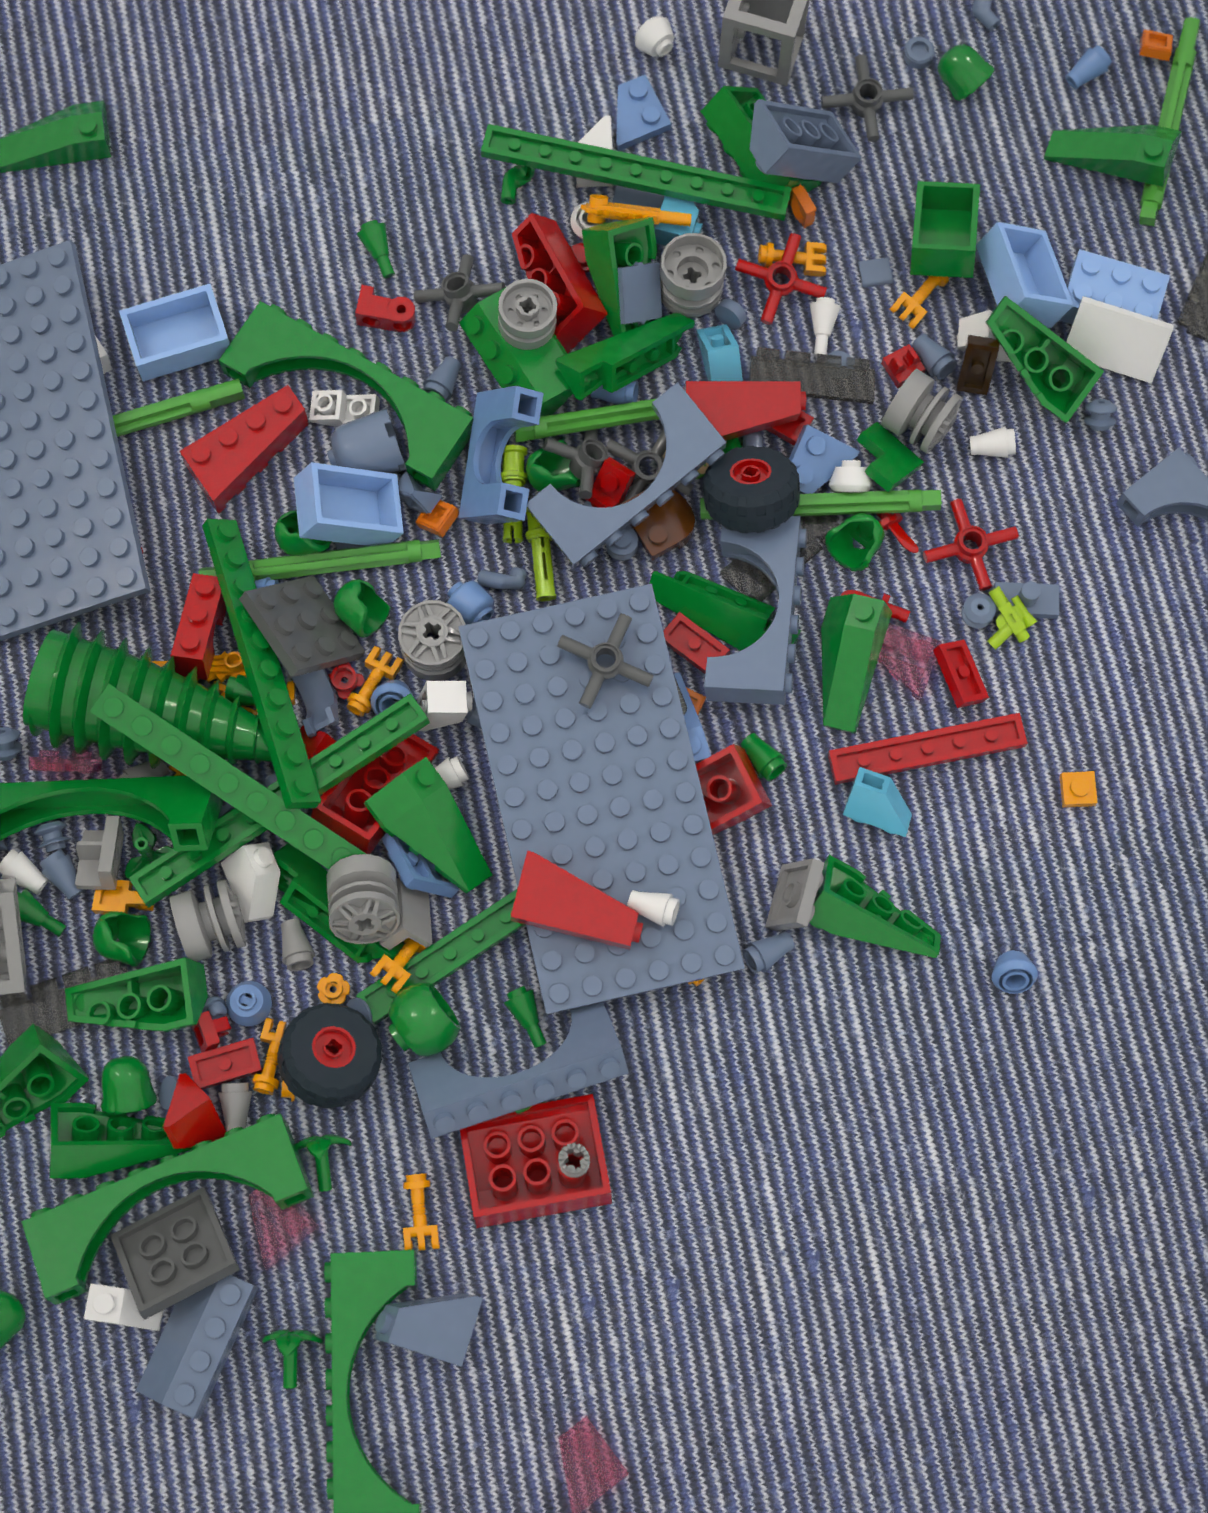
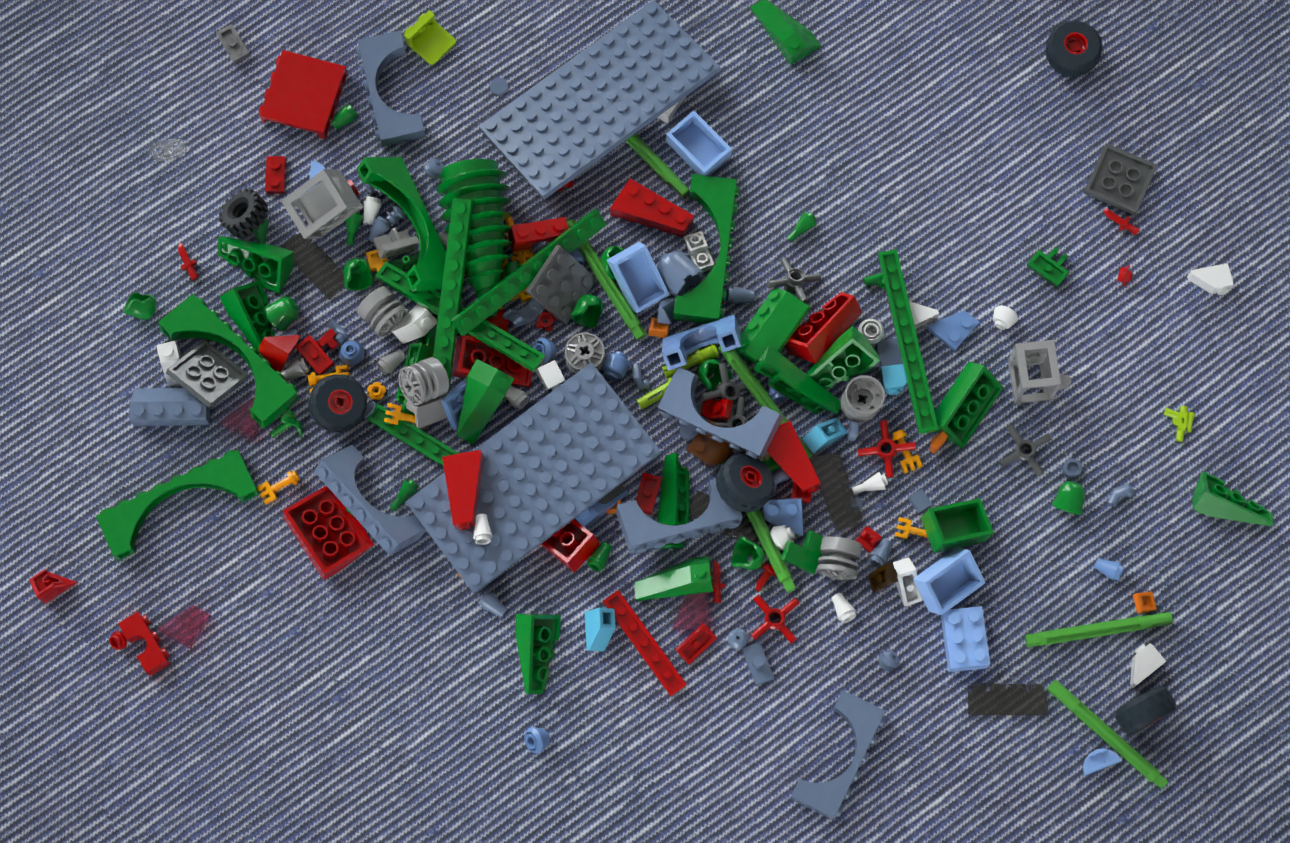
camera: 70 degrees right, 0 degrees up
clear pink wing [29,750,102,774] -> none
green wedge [65,957,208,1032] -> none
green plant [262,1329,323,1389] -> none
light orange hinge [346,646,404,717] -> none
red leg [355,285,415,332] -> none
sand blue slope [375,1293,483,1367] -> none
green wheel [388,982,460,1057] -> none
light grey wheel [498,279,557,350] -> none
dark grey bar [557,613,654,709] -> none
light grey bush [558,1143,590,1178] -> none
light orange piece [581,194,692,227] -> none
sand blue piece [618,262,662,324] -> none
sand blue slope [750,99,862,183] -> none
light grey plate [765,858,824,931] -> none
green wedge [985,296,1104,423] -> none
lime piece [987,586,1037,650] -> none
green wedge [1044,124,1182,187] -> none
light orange plate [1059,771,1098,808] -> none
white tile [1066,296,1174,384] -> none

